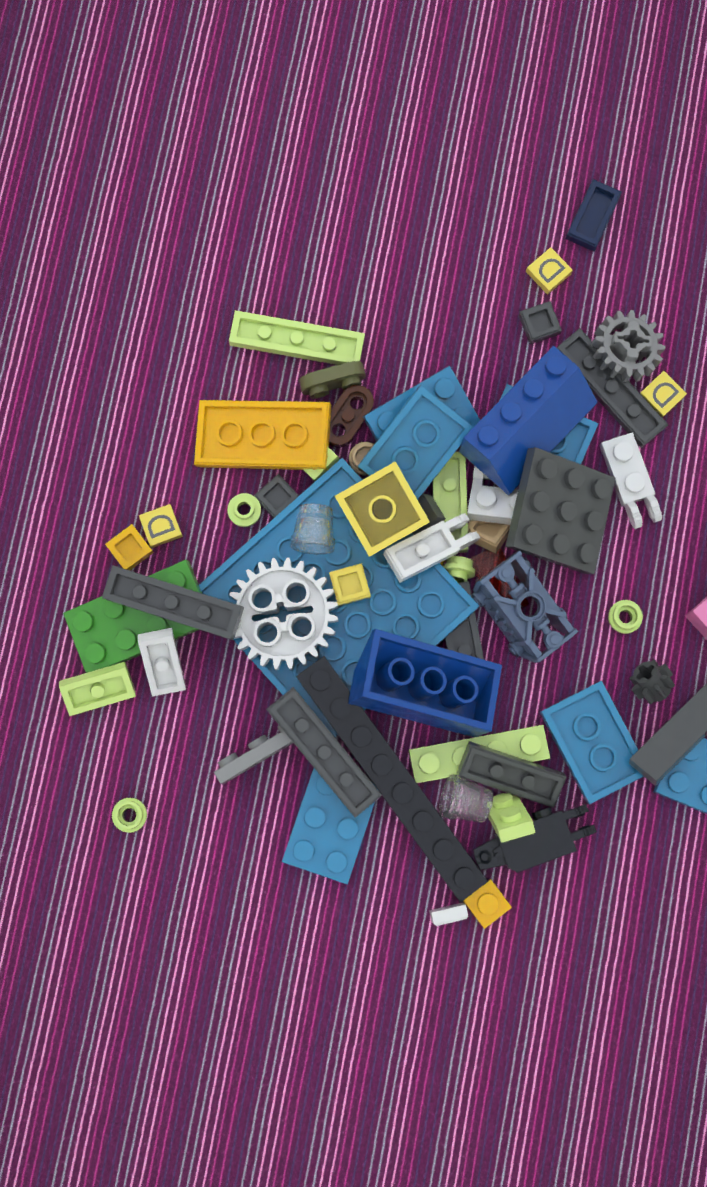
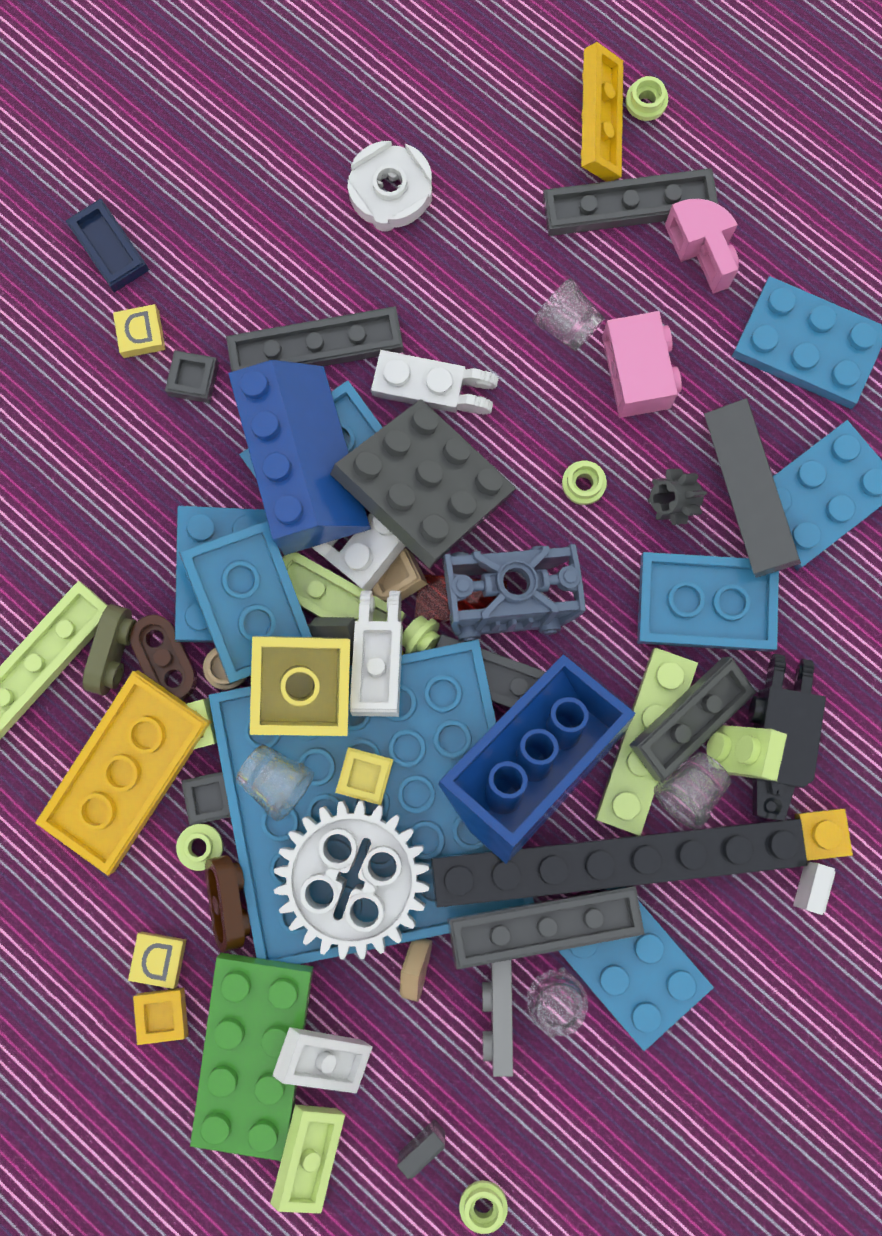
camera: 50 degrees left, 0 degrees up
dark grey plate [102,565,244,640] -> none
light grey gear [591,310,665,382] -> none
light yellow tile [640,371,687,418] -> none
none -> reddish brown plate [205,855,250,952]
none -> dark grey tile [397,1119,446,1179]
none -> tan tile [400,938,432,1002]
none -> clear piece [527,967,588,1038]

